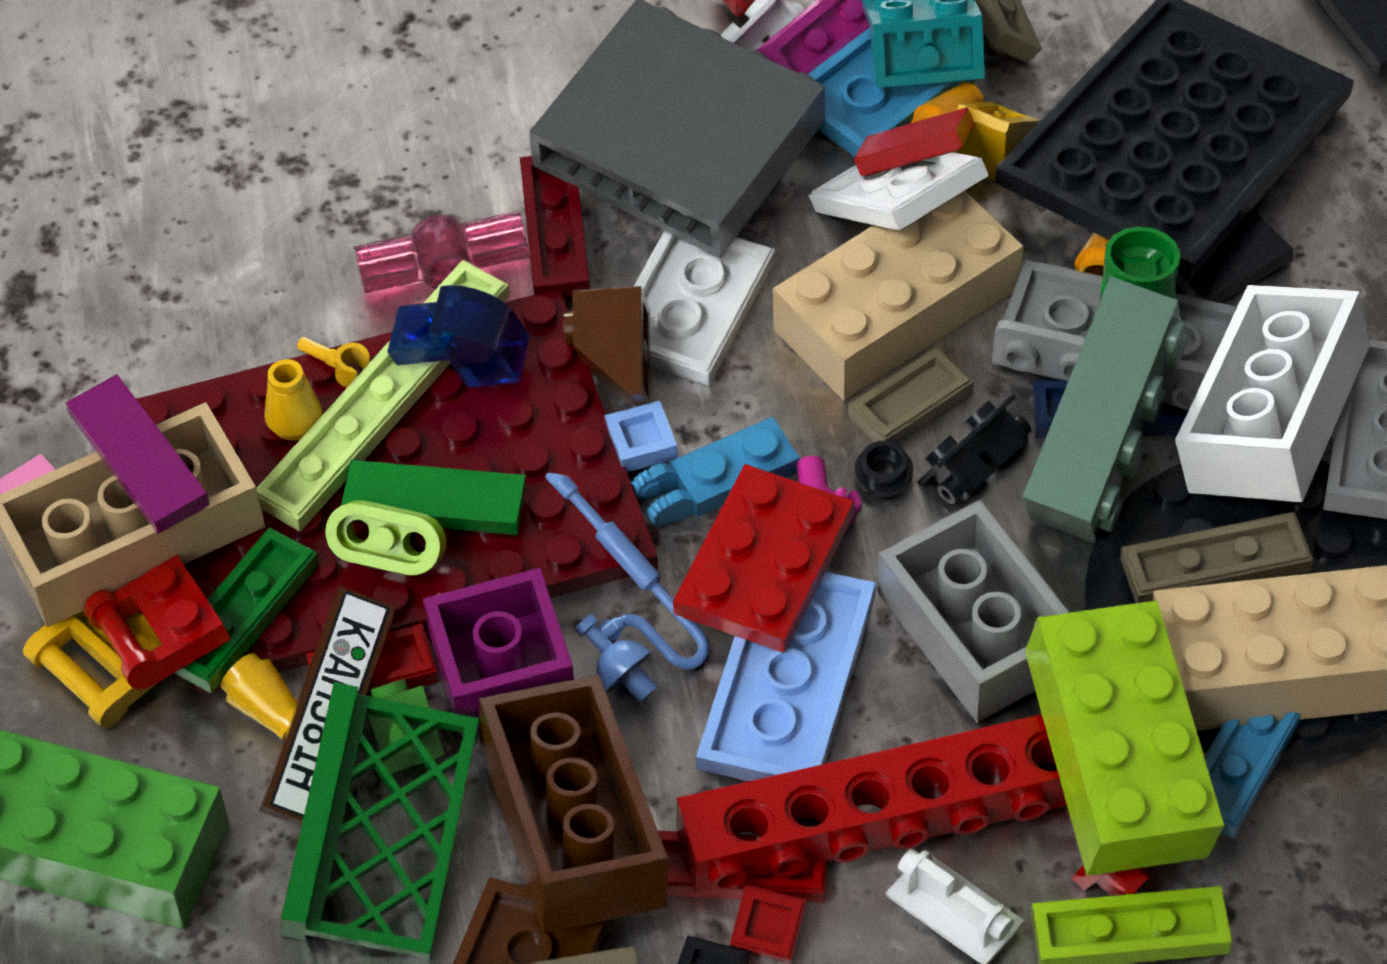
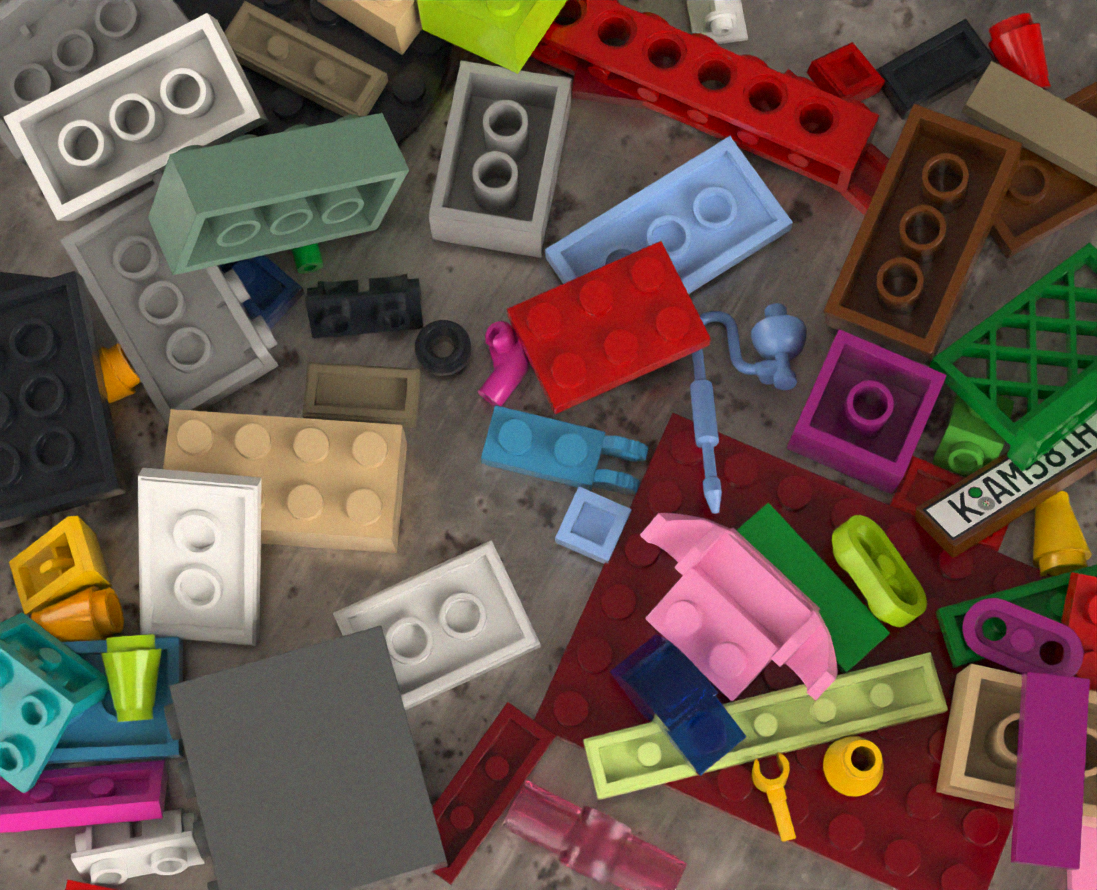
camera: 140 degrees left, 20 degrees up
reddish brown slope [563,286,650,408] -> none
red tile [854,107,975,177] -> none
green wheel [1099,226,1180,303] -> none
none -> lime cone [101,634,162,722]
none -> bright pink plate [640,513,837,701]
none -> magenta plate [963,598,1084,677]

